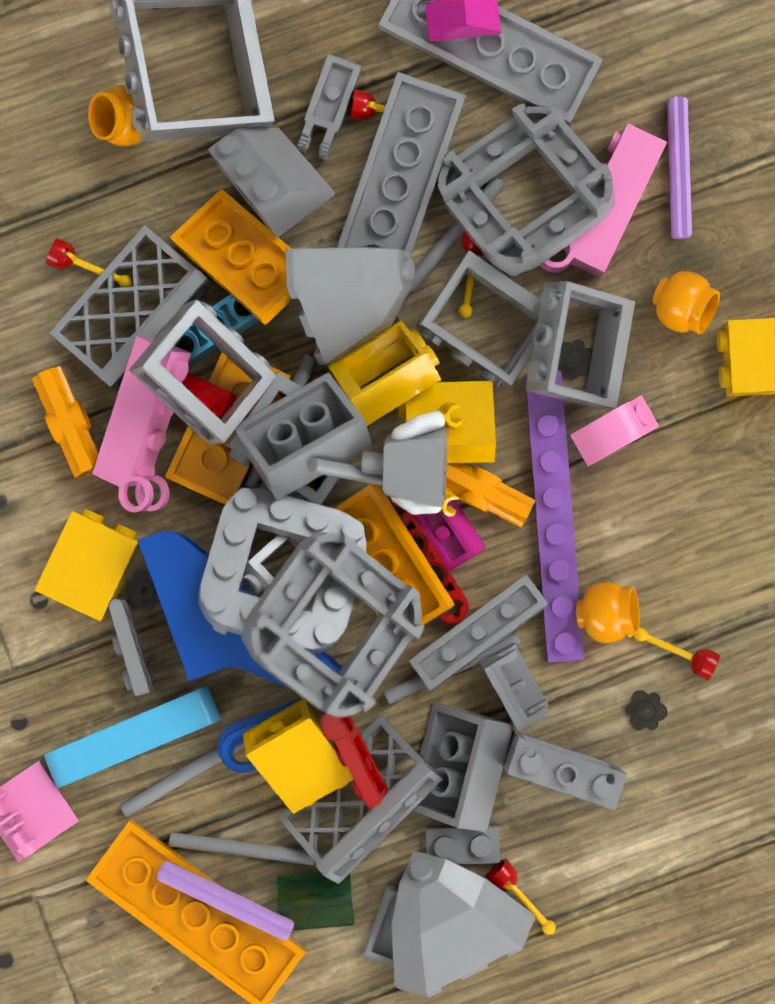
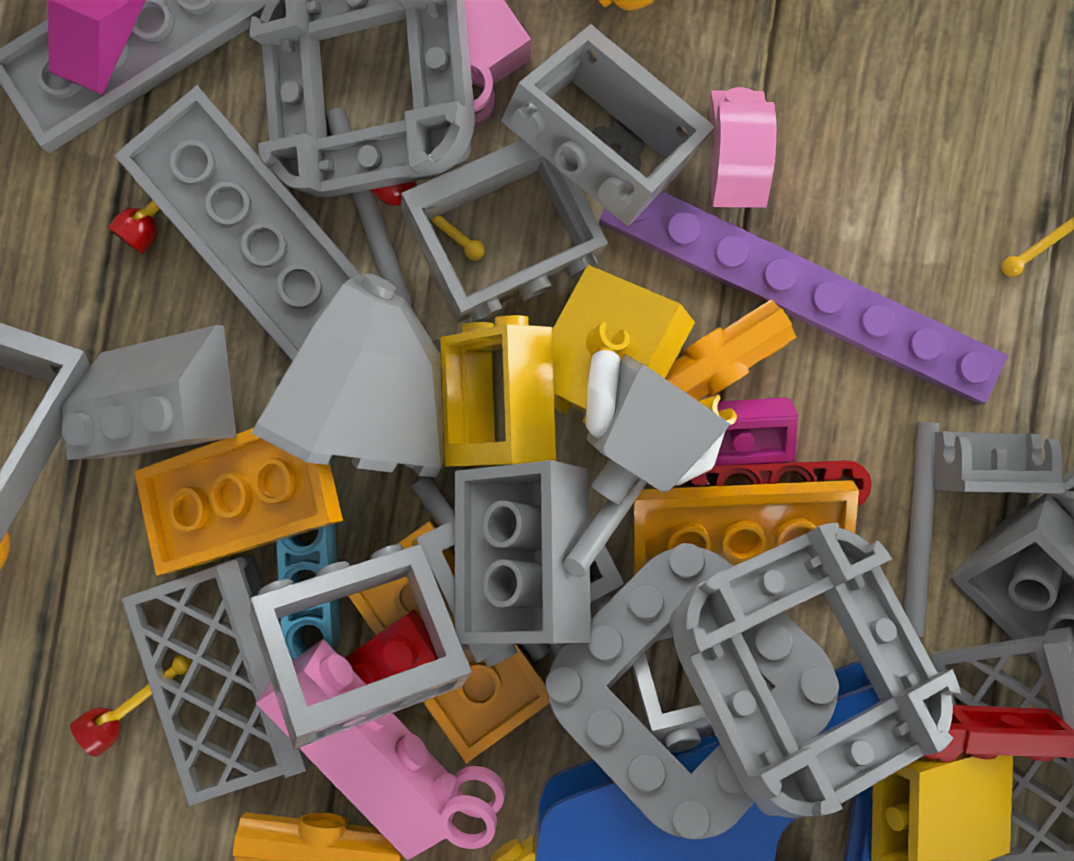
camera: 65 degrees left, 0 degrees up
light grey hinge [297,54,362,161] -> none
light grey hinge [409,574,549,692] -> none
light orange piece [576,582,640,643] -> none

